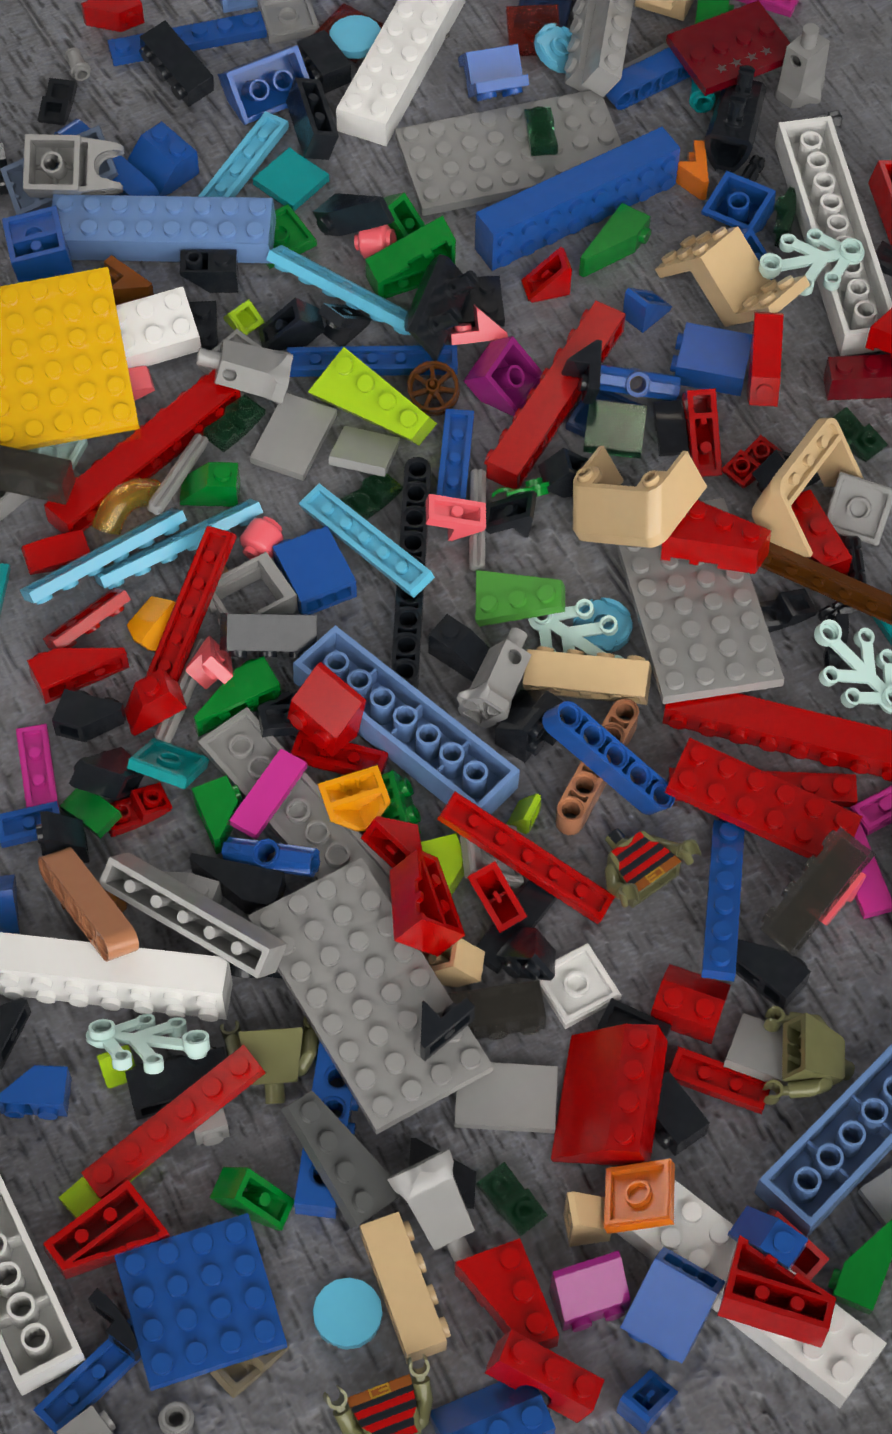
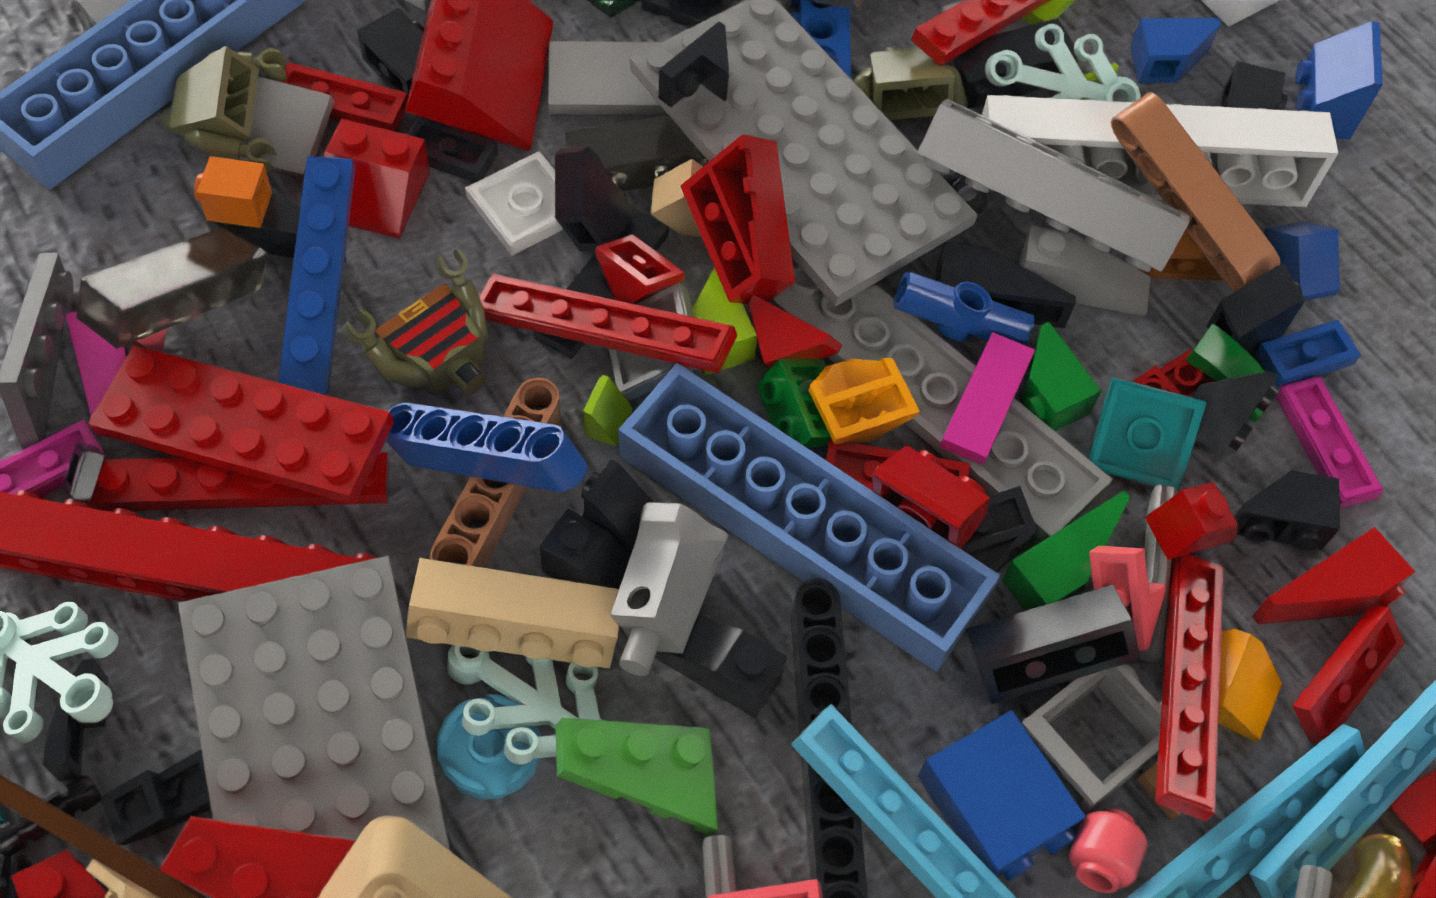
camera: 170 degrees right, 0 degrees up
none -> tile [62,442,105,503]
none -> orange brick [194,156,273,228]

